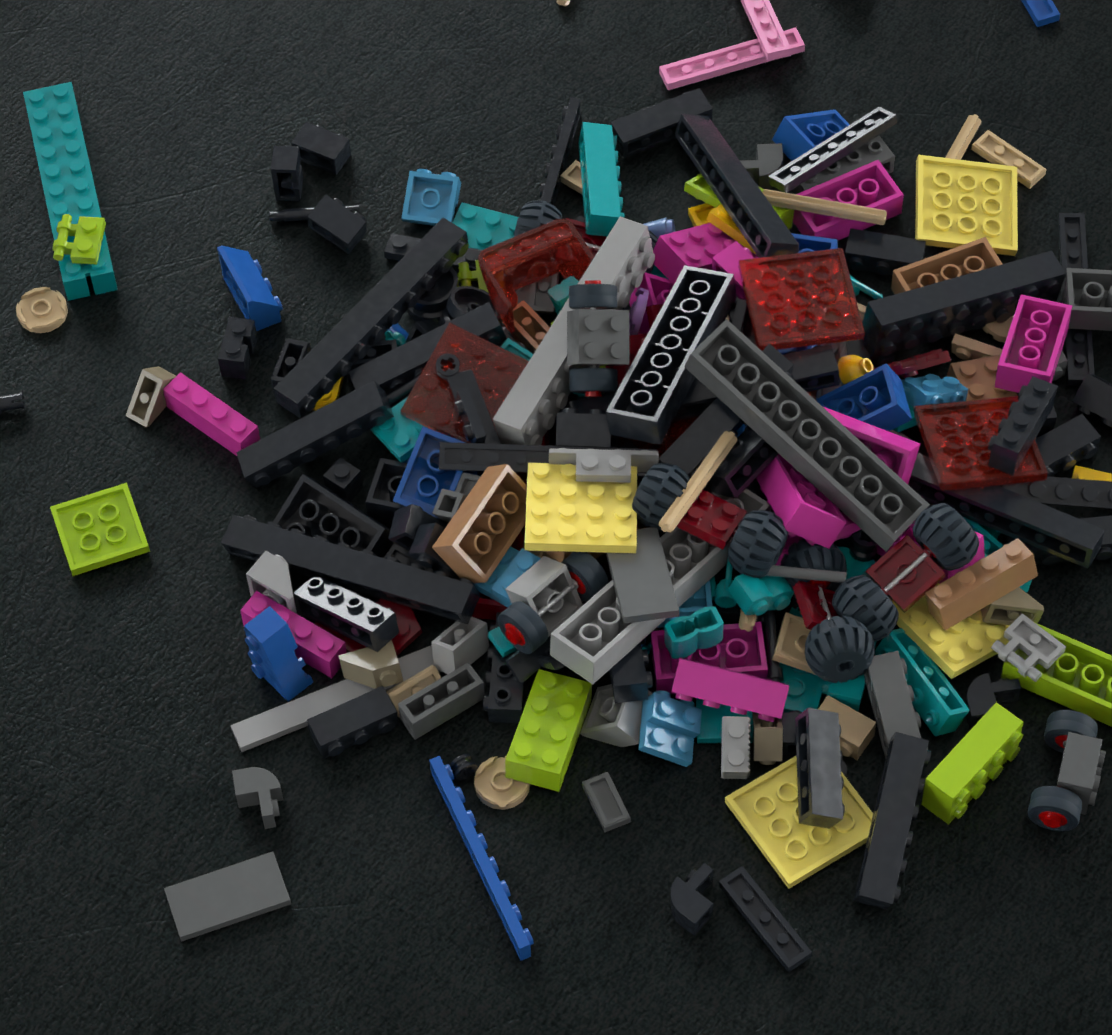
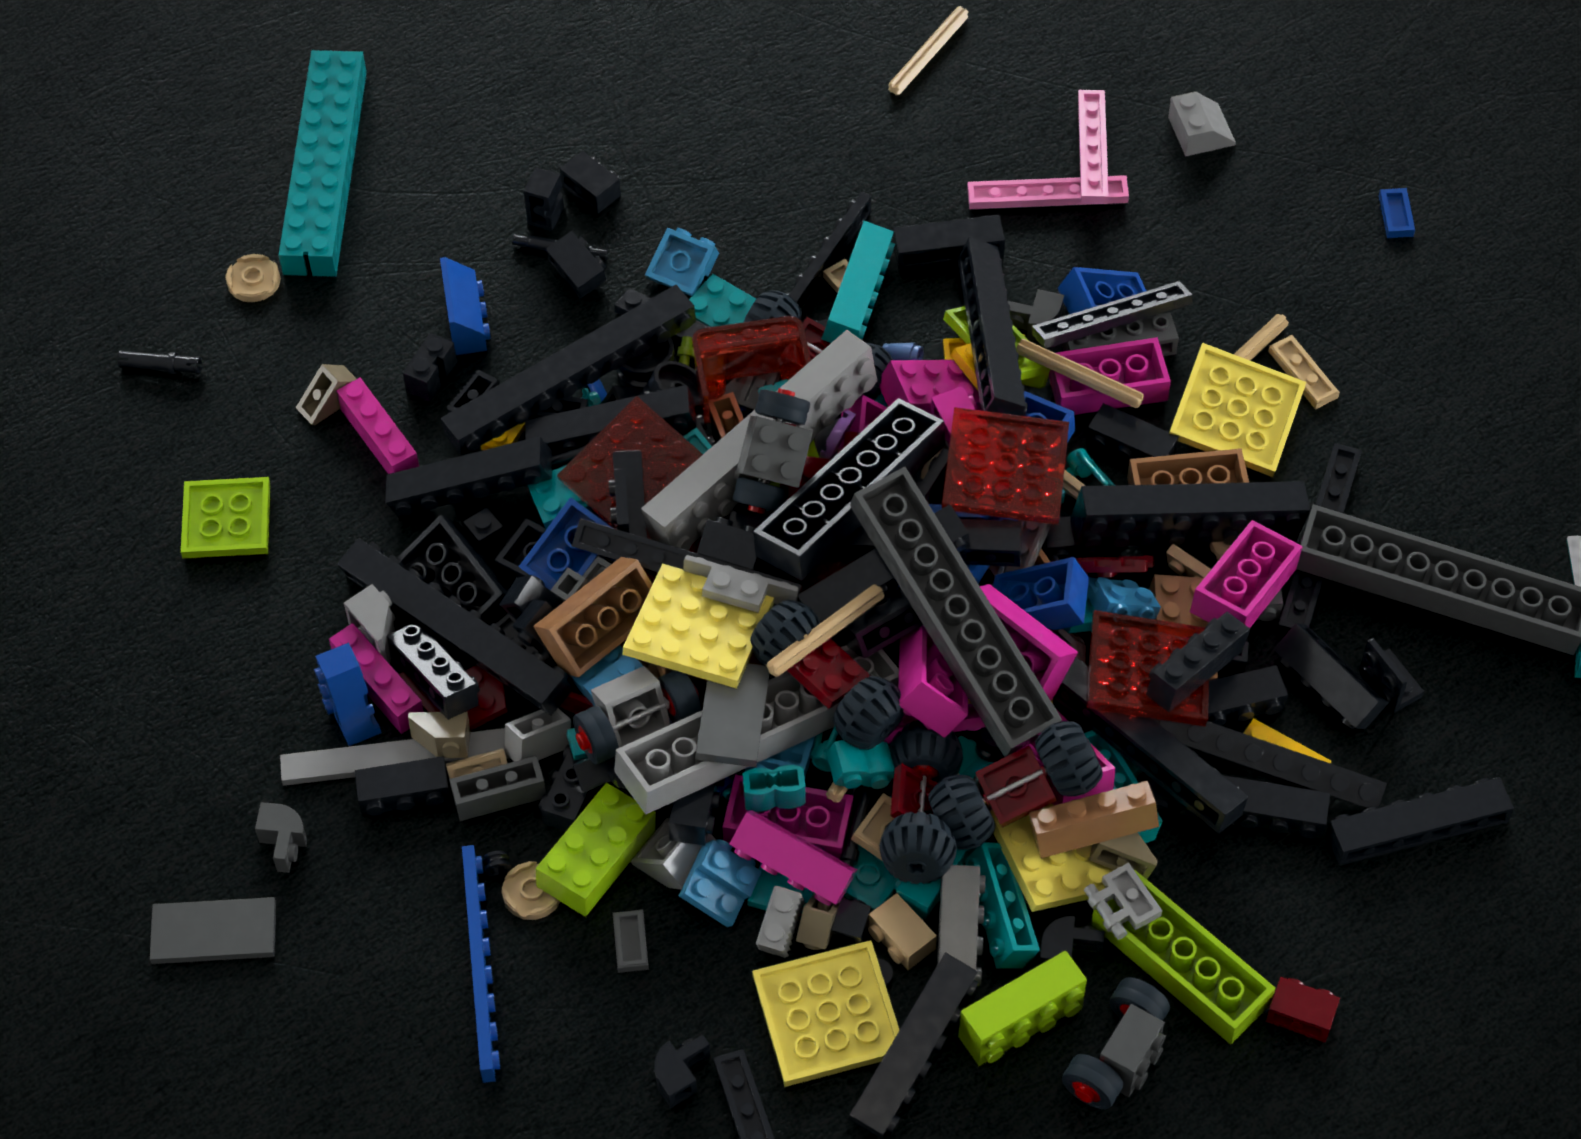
camera: 15 degrees right, 0 degrees up
lime plate [52,214,106,265] -> none
black bush [436,353,460,380] -> none
dark grey bar [767,565,847,583] -> none
black brick [795,708,845,829] -> none
yellow brick [838,355,873,385] -> none

